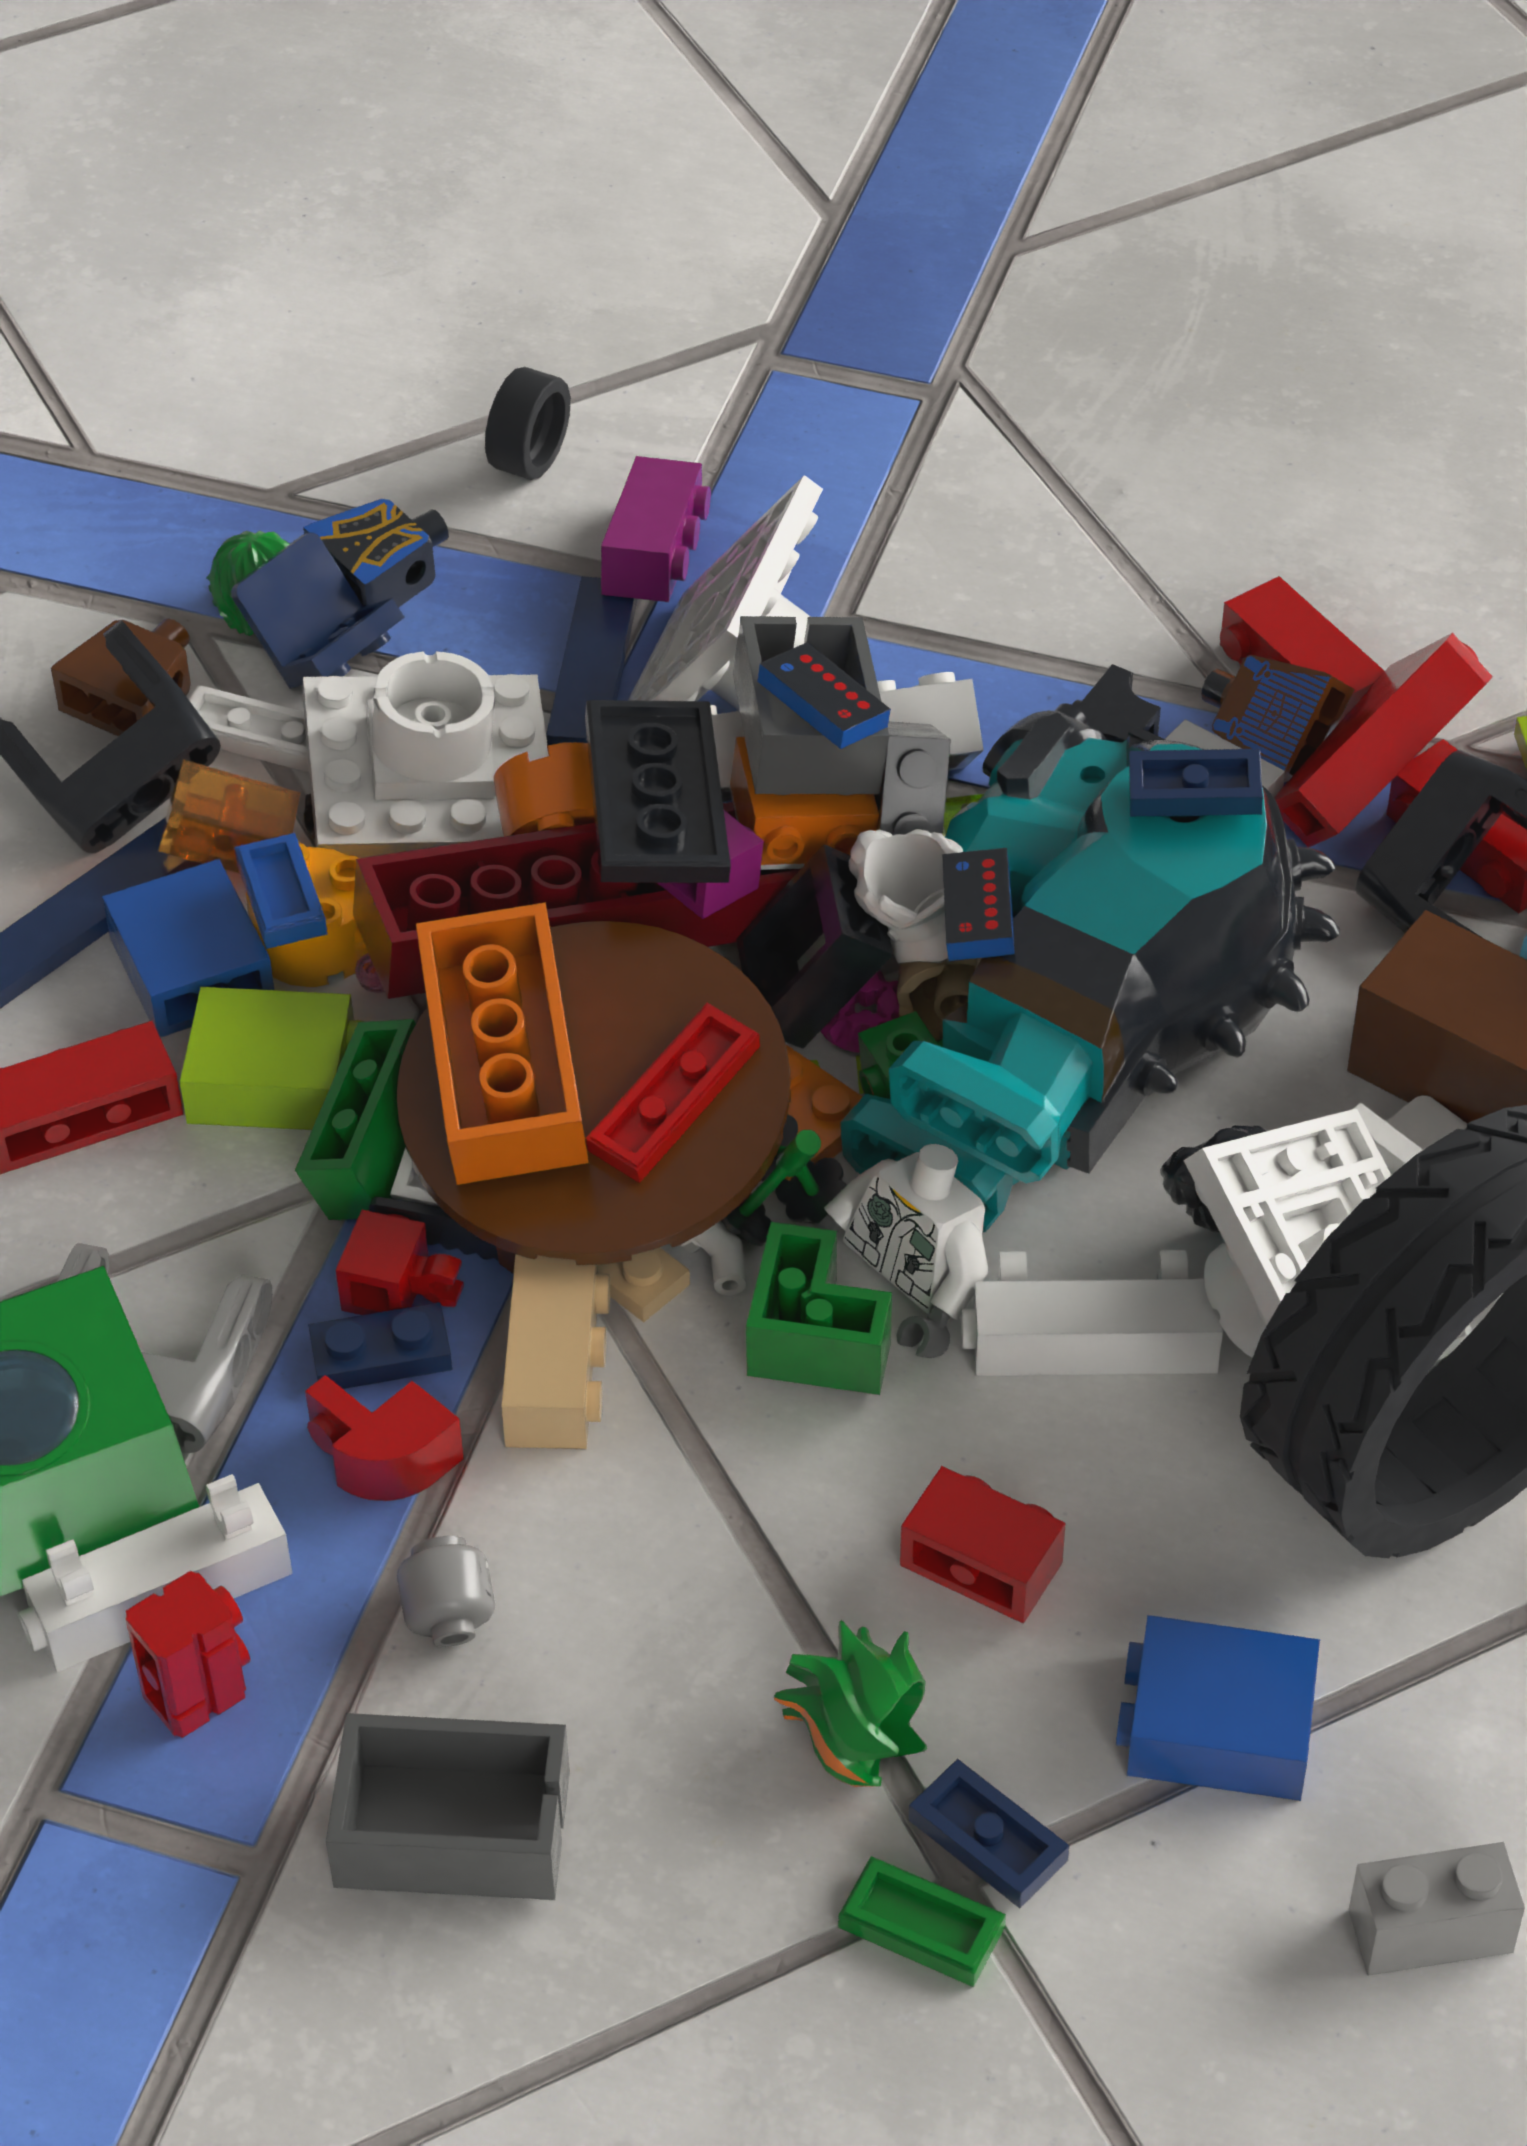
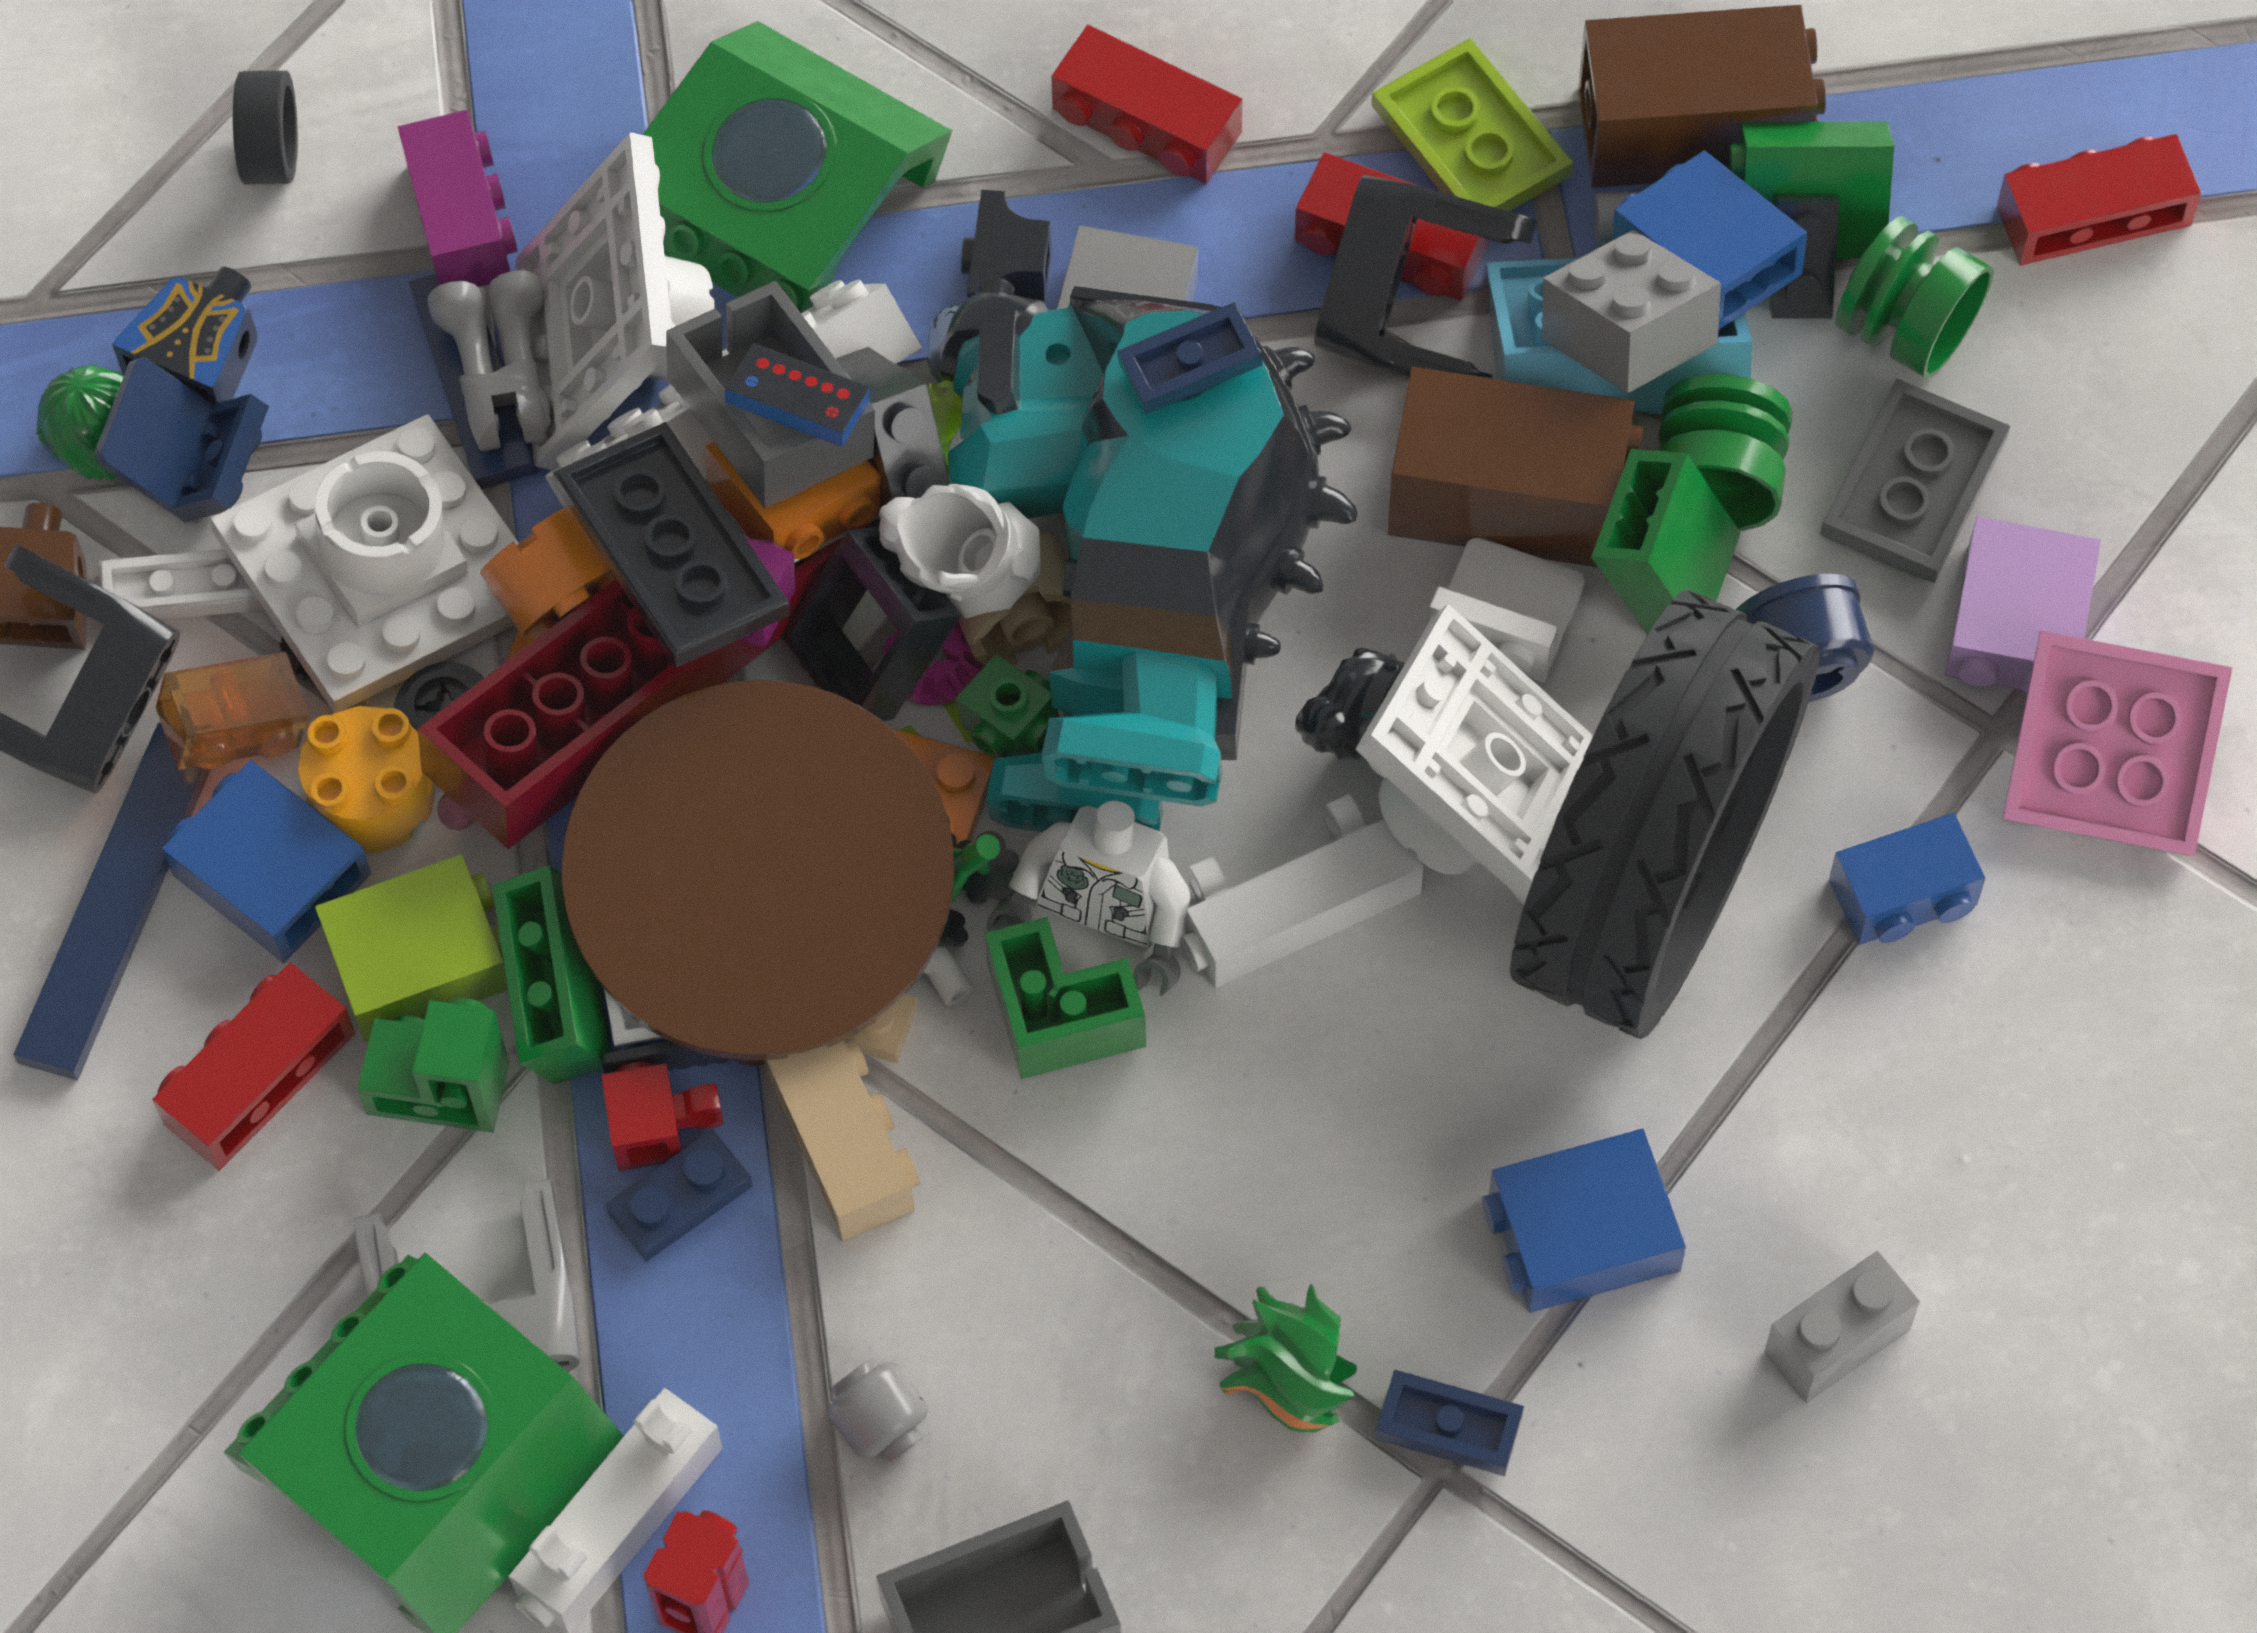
camera: 25 degrees left, 15 degrees up
blue tile [234,833,327,949] -> none
red brick [305,1375,464,1501] -> none
orange brick [416,902,589,1185] -> none
red tile [585,1002,760,1184] -> none
green tile [838,1856,1006,1987] -> none
red brick [900,1466,1066,1624] -> none
black tile [942,848,1015,961] -> none
reddish brown torso [1201,655,1355,783] -> none
red slope [1274,633,1493,847] -> none
none -> green brick [357,998,510,1133]
none -> light grey piece [428,270,551,451]
none -> green panel [642,21,953,313]

